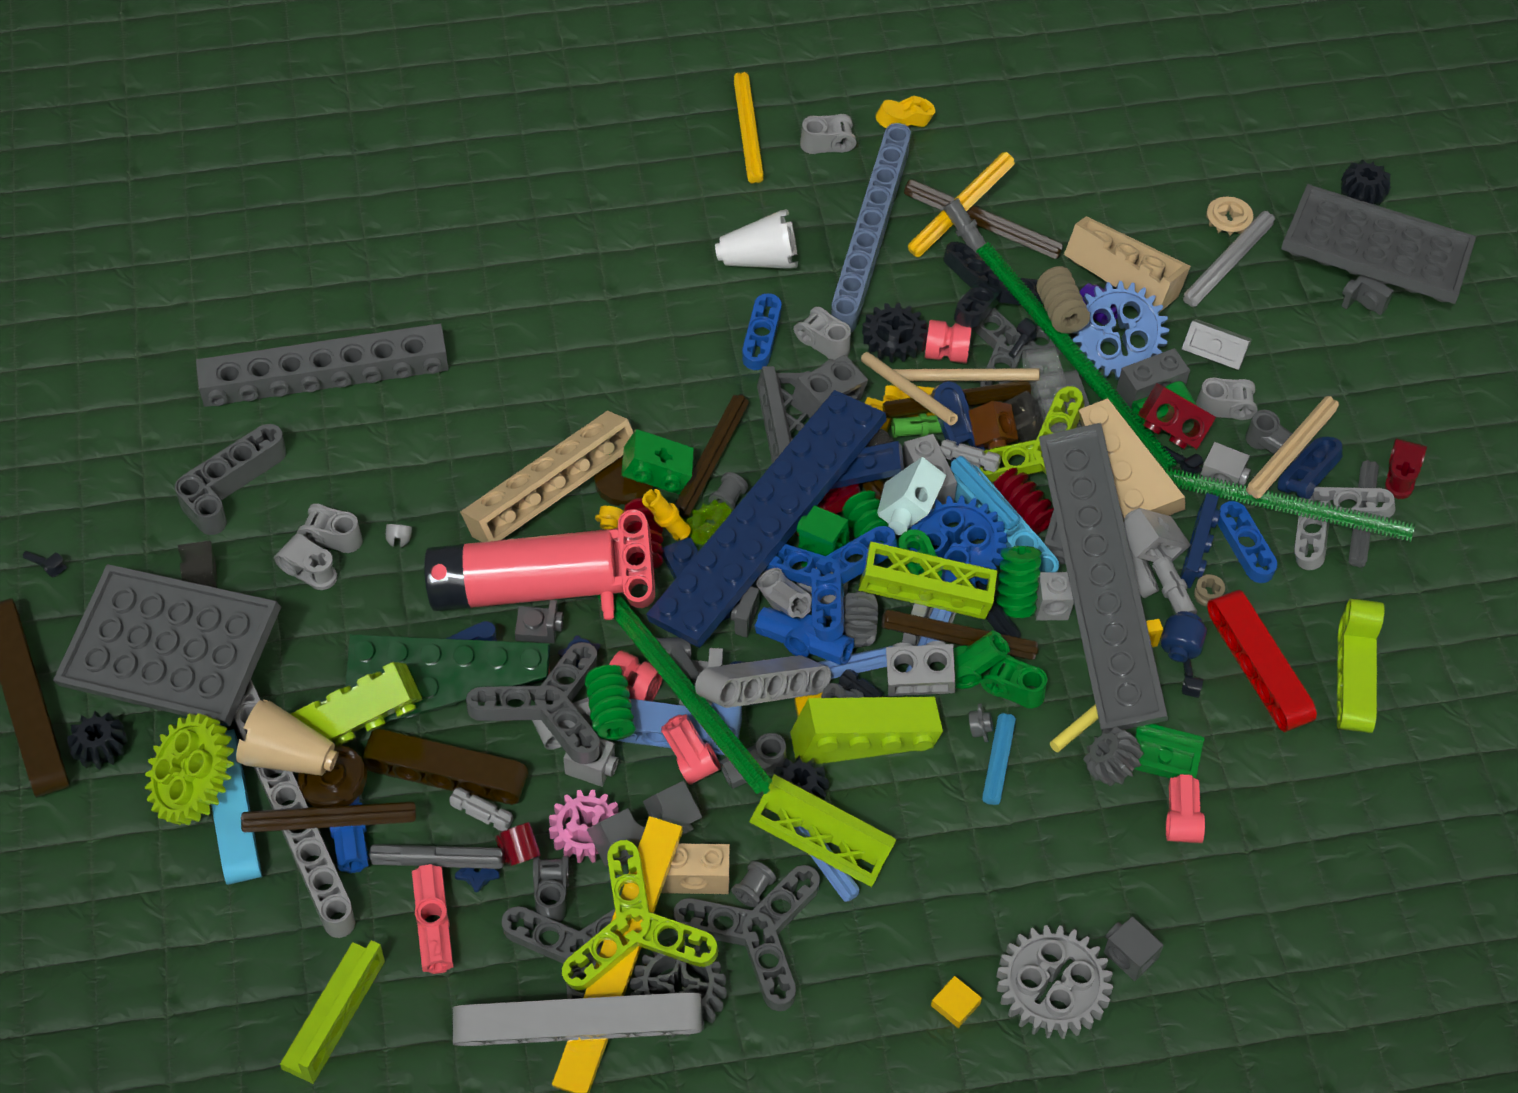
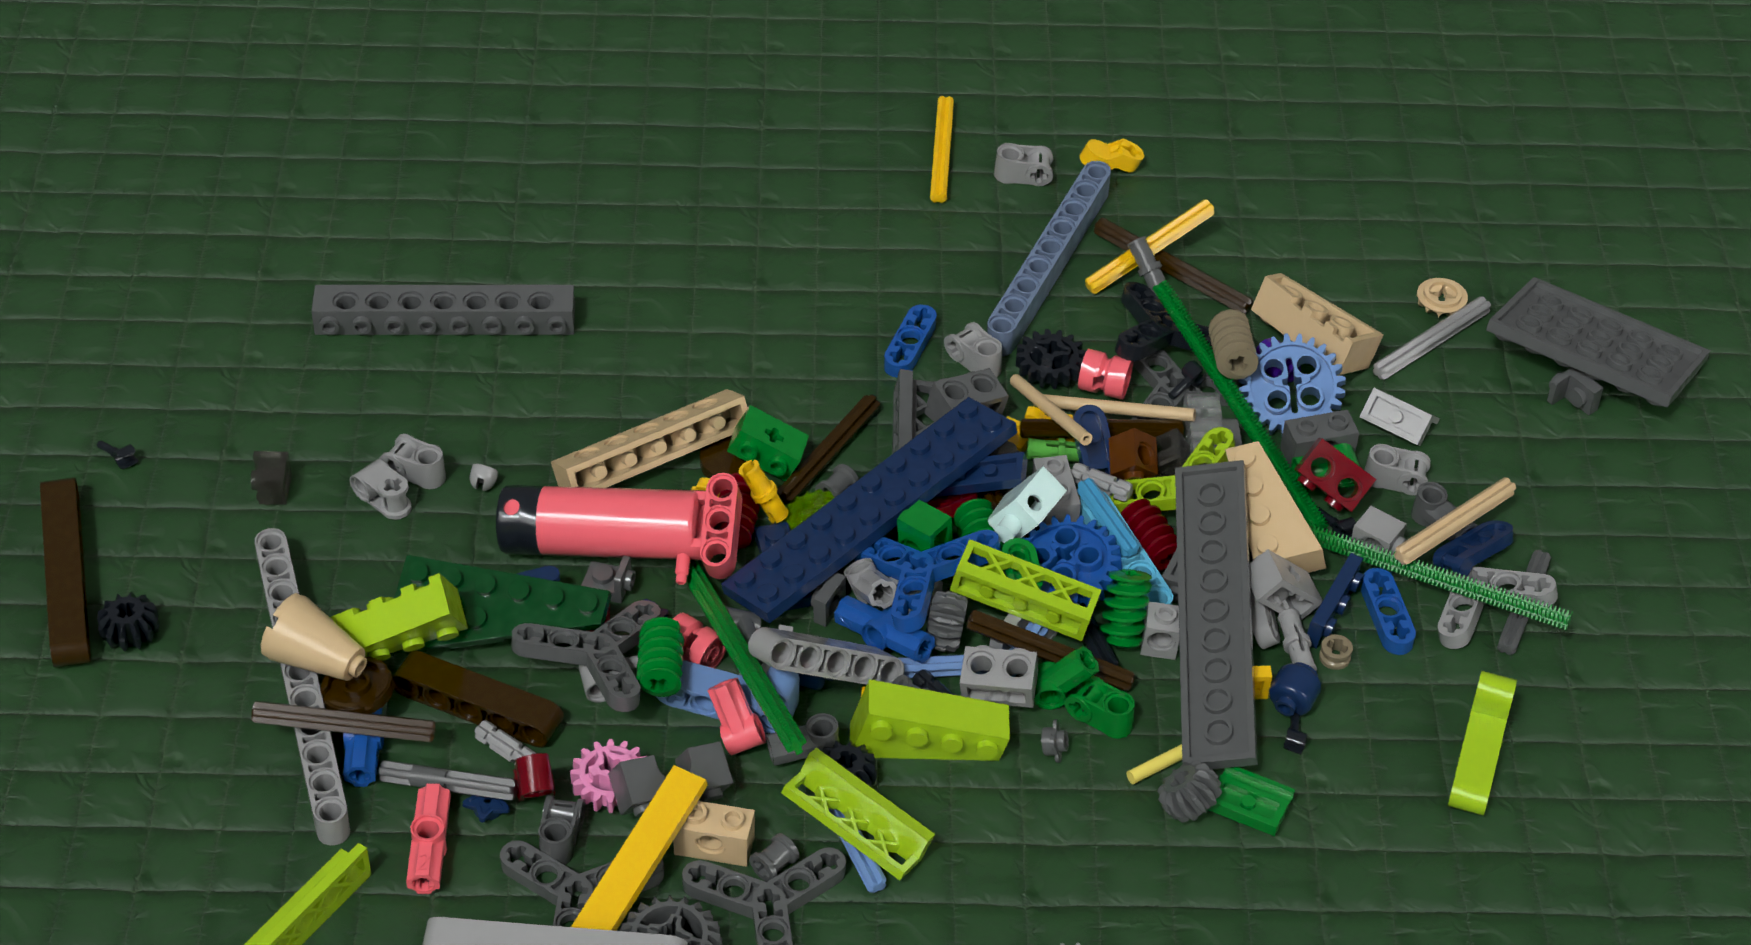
camera: 10 degrees right, 10 degrees down
dark grey plate [53,564,281,727] -> none
lime gear [145,713,234,825] -> none
dark grey beam [175,424,286,535] -> none
medium azure beam [211,729,262,885] -> none
lime piece [562,840,719,990] -> none
light grey brick [563,736,619,787] -> none
white cone [715,209,798,269] -> none
dark azure axle [982,713,1016,805] -> none
coral piece [1166,774,1205,844] -> none
red beam [1207,590,1317,732] -> none
black gear [1341,159,1391,205] -> none
dark red piece [1385,438,1427,499] -> none

